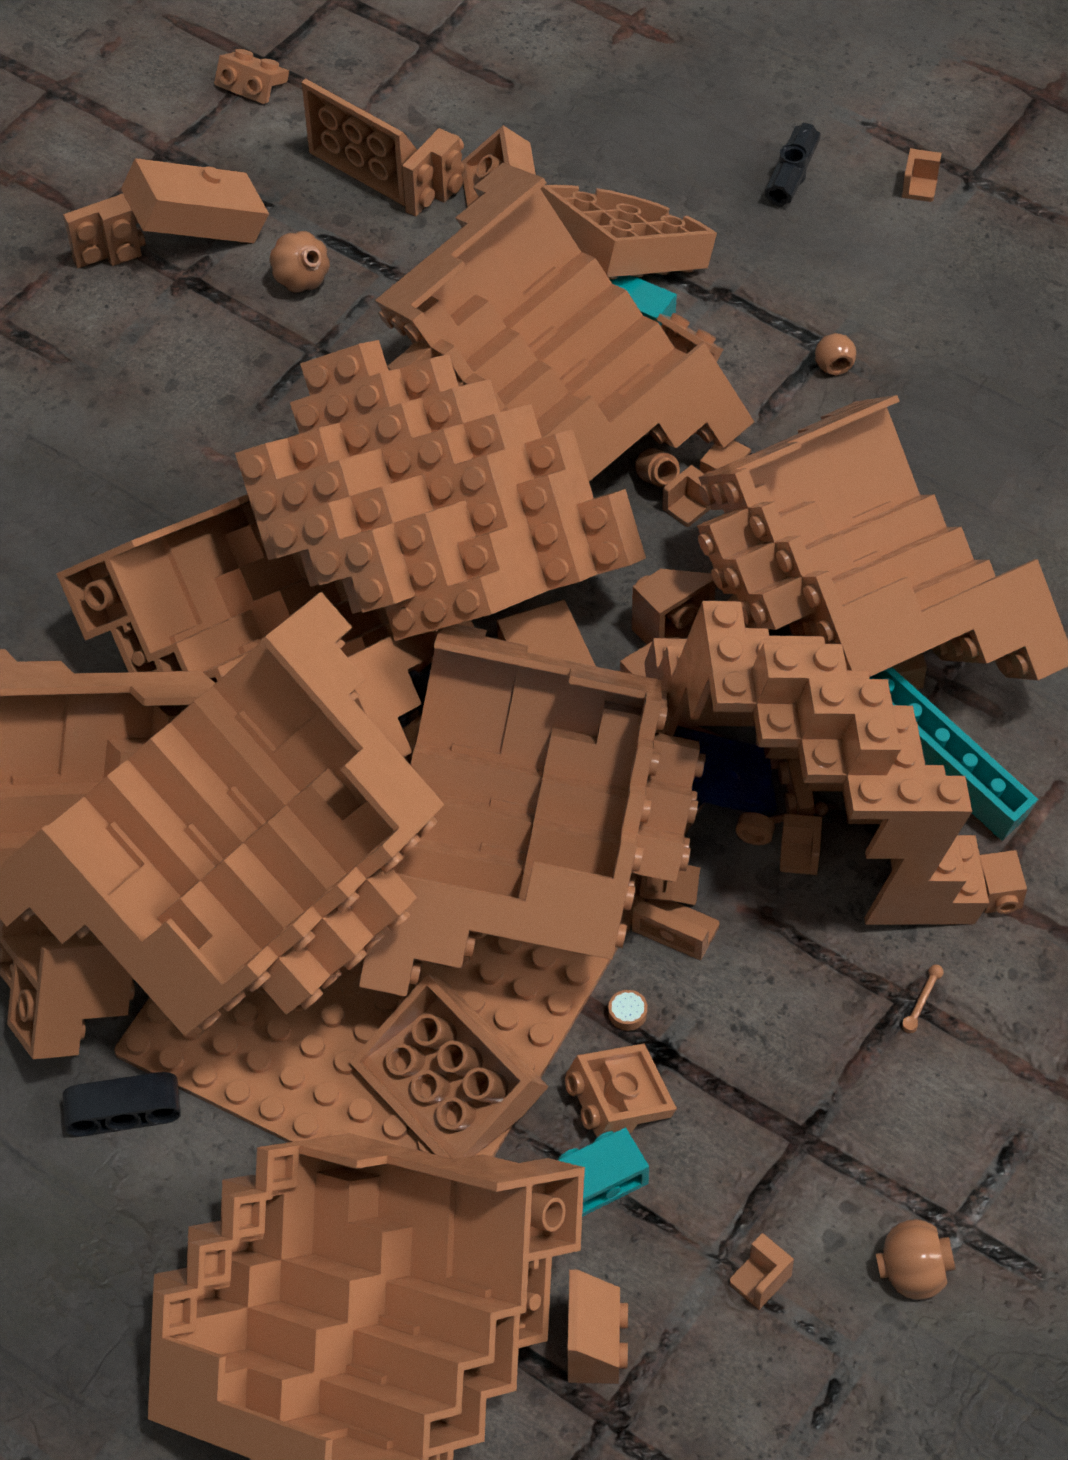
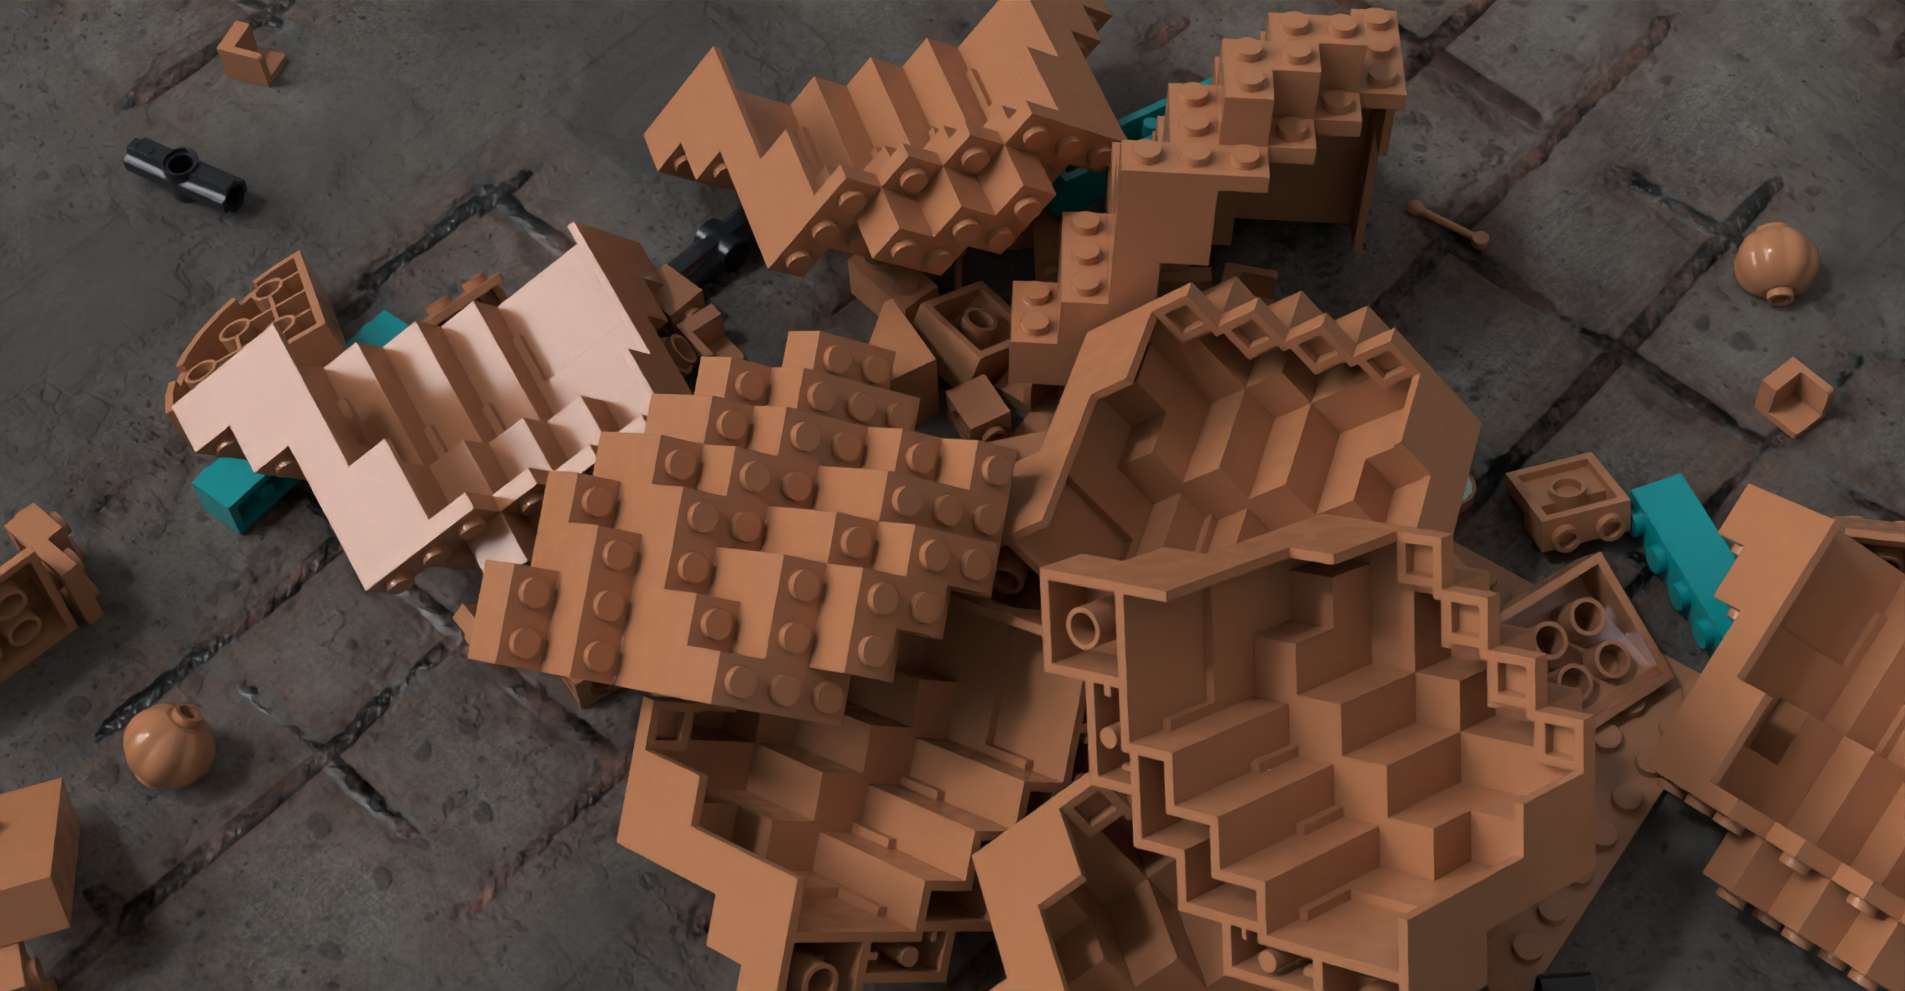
camera: 80 degrees left, 0 degrees up
nougat slope [462,125,536,207] -> none
nougat piece [815,333,856,376] -> none

